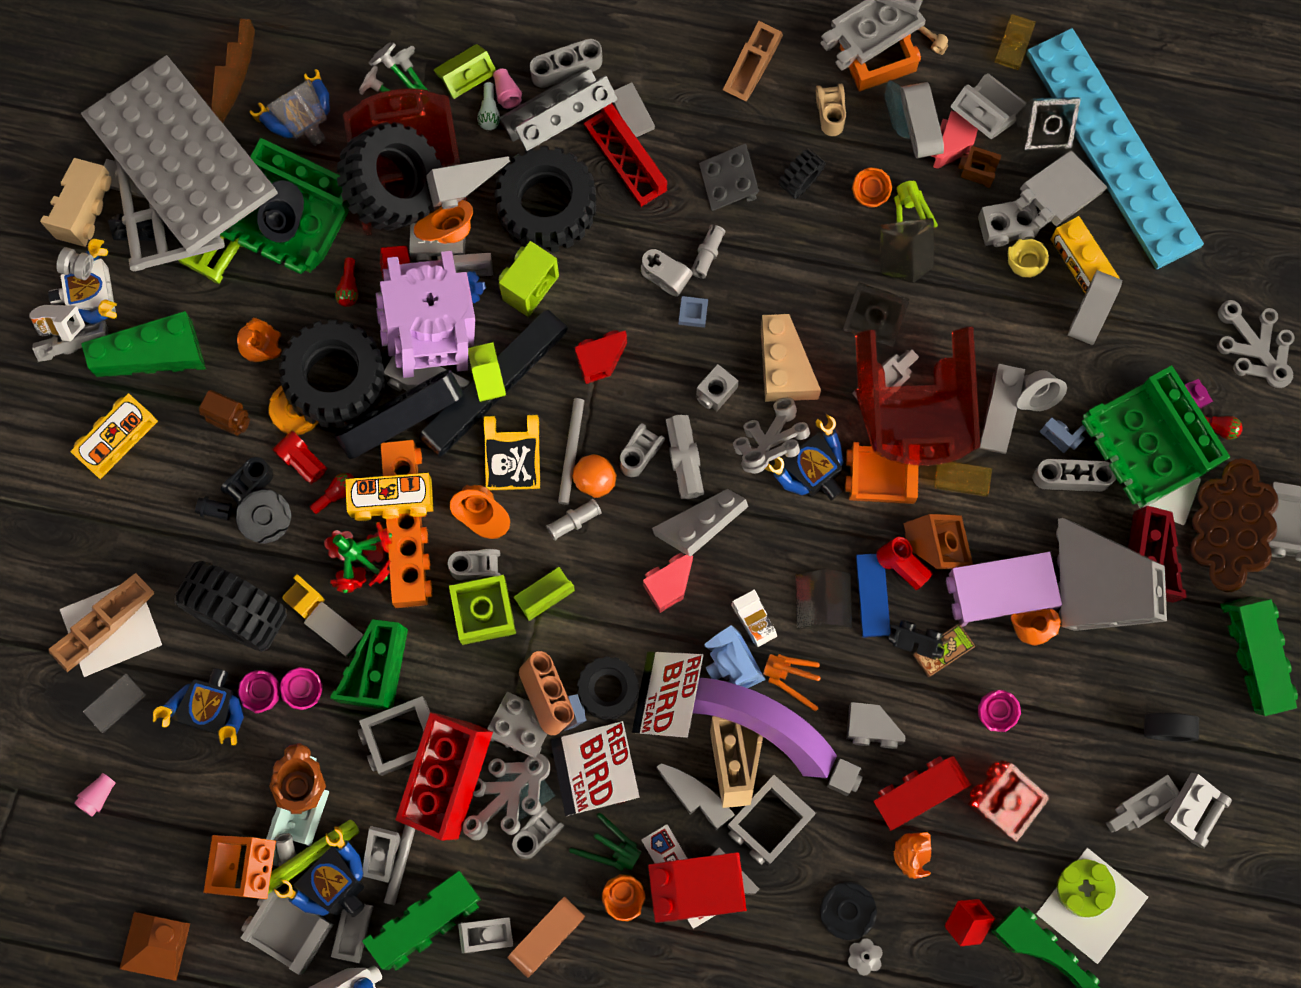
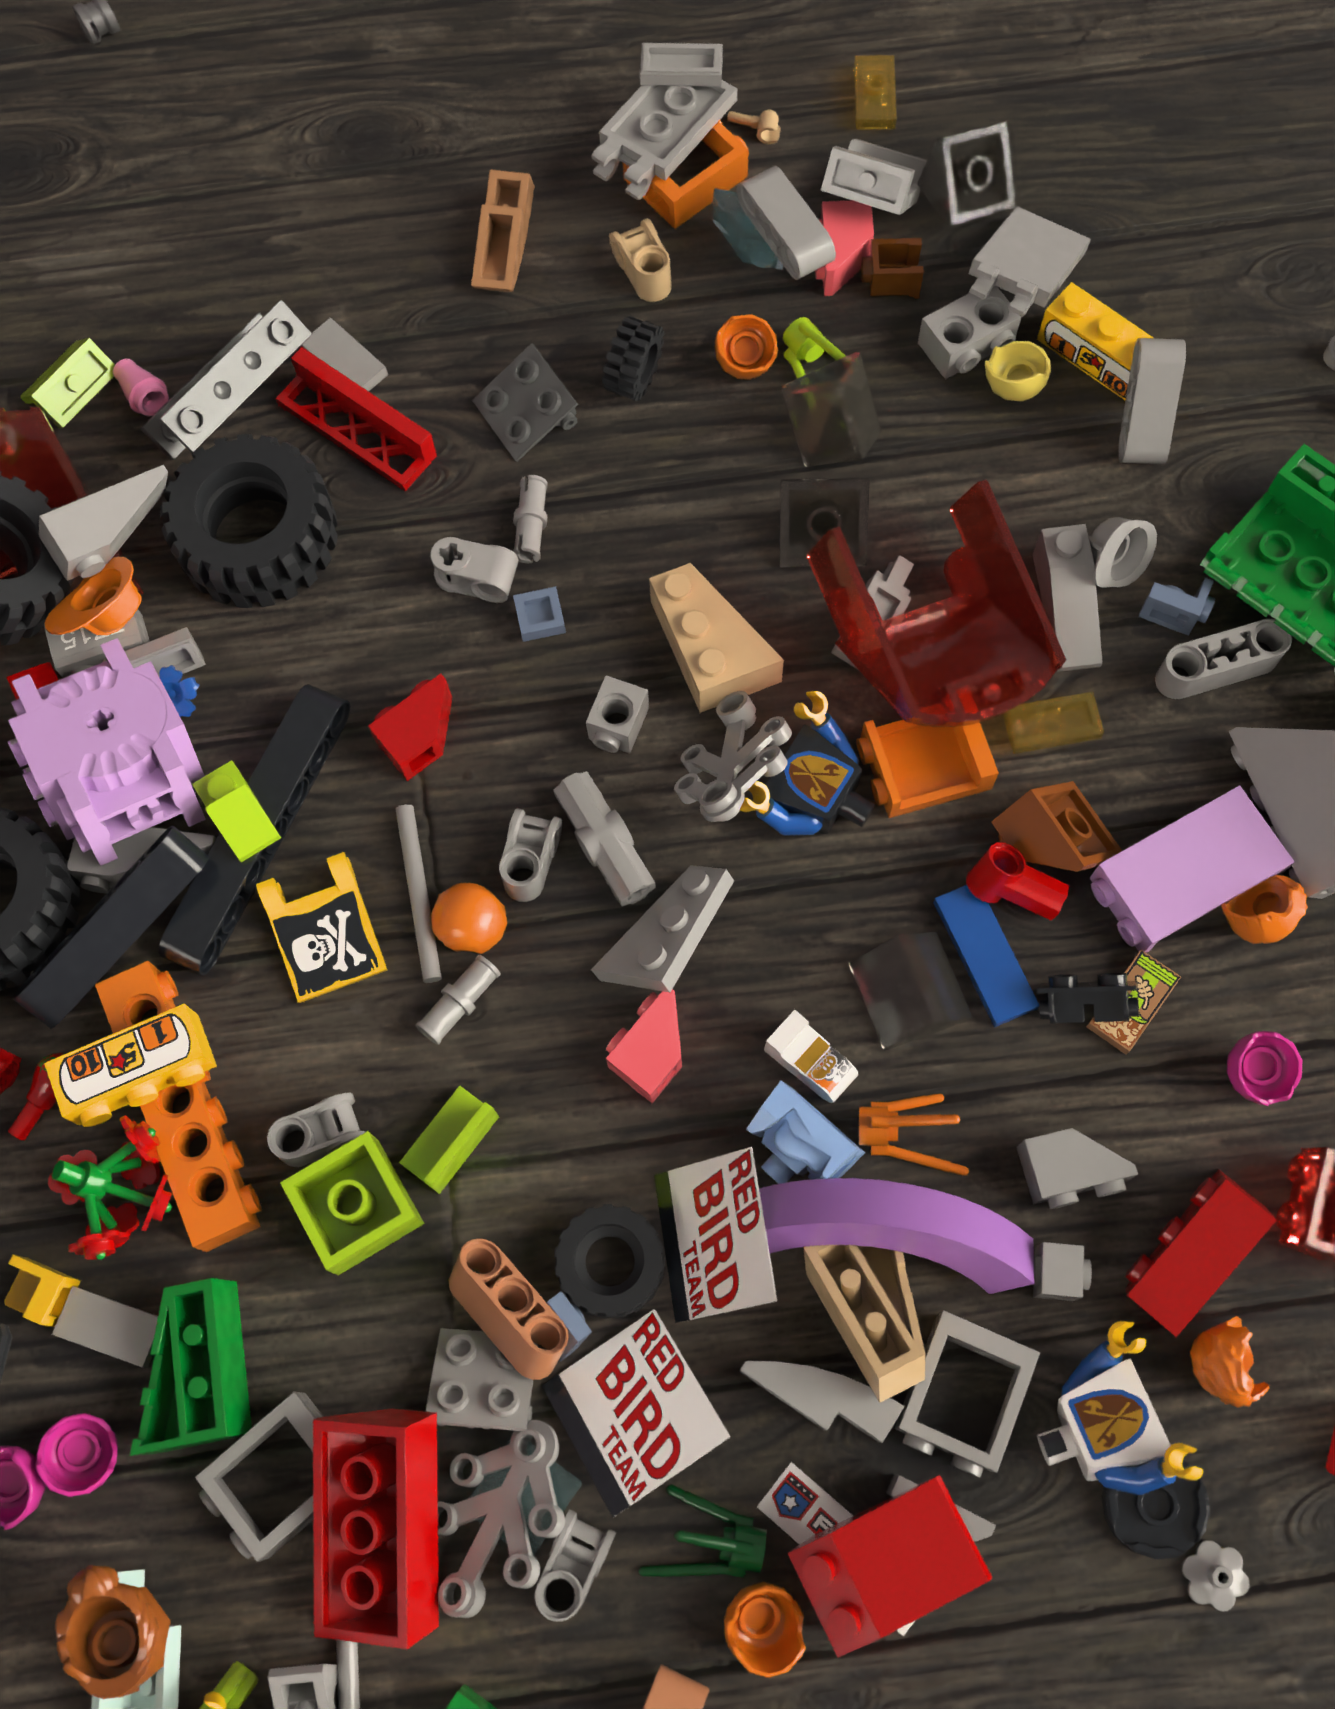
camera: 15 degrees left, 5 degrees down
orange piece [450,485,510,539] -> none
light aqua piece [477,82,500,130] -> none
lime brick [499,241,559,318] -> none
light grey beam [530,39,603,88] -> none
medium azure plate [1026,28,1204,270] -> none
none -> torso [1037,1321,1203,1495]

